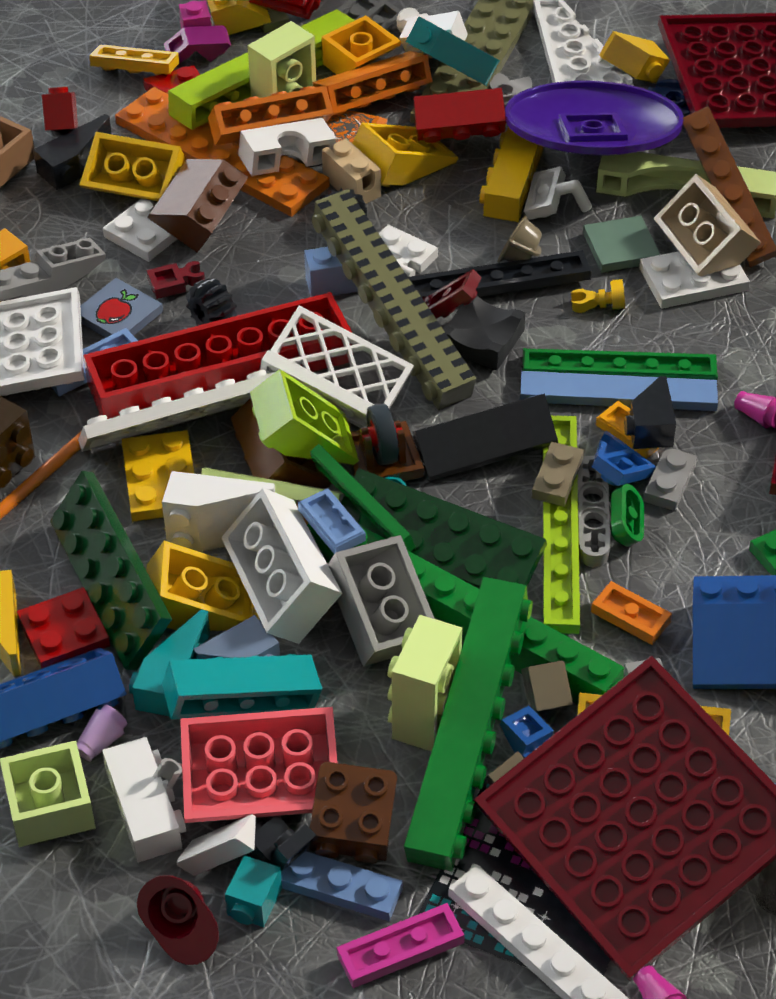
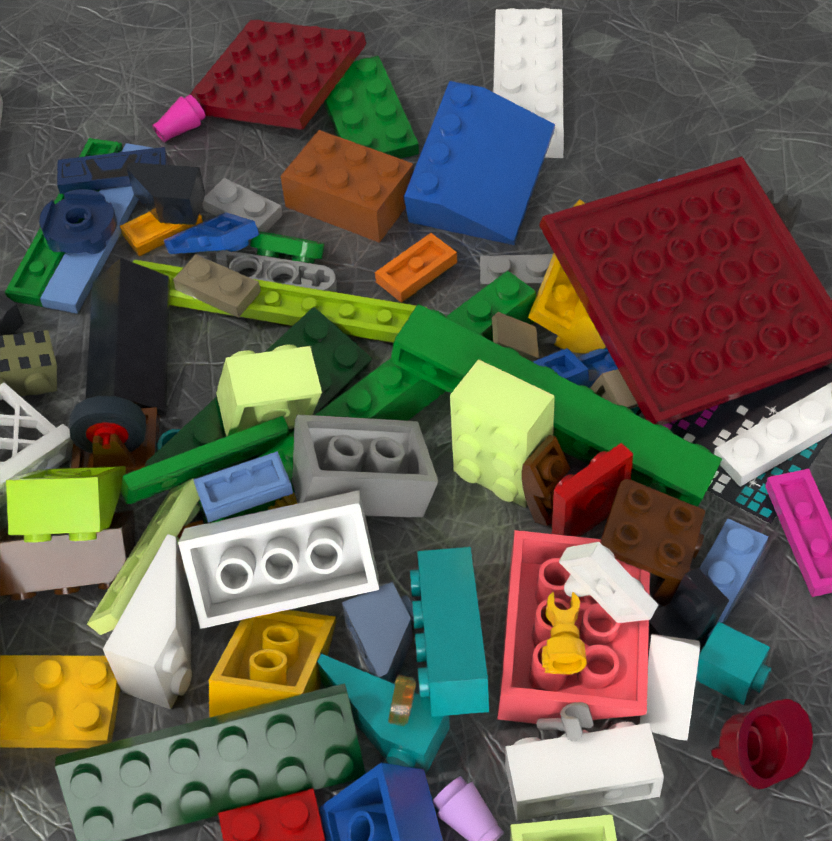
camera: 75 degrees left, 5 degrees up
none -> dark blue plate [39,189,117,254]
none -> dark blue tile [57,147,168,194]
none -> yellowish green brick [216,345,322,437]
none -> dark orange brick [281,130,414,243]
none -> clear orange tile [388,675,416,726]
none -> reddish brown slope [522,435,571,526]
none -> yellow piece [541,592,587,675]
none -> red plate [552,443,633,537]
none -> white plate [559,542,658,623]

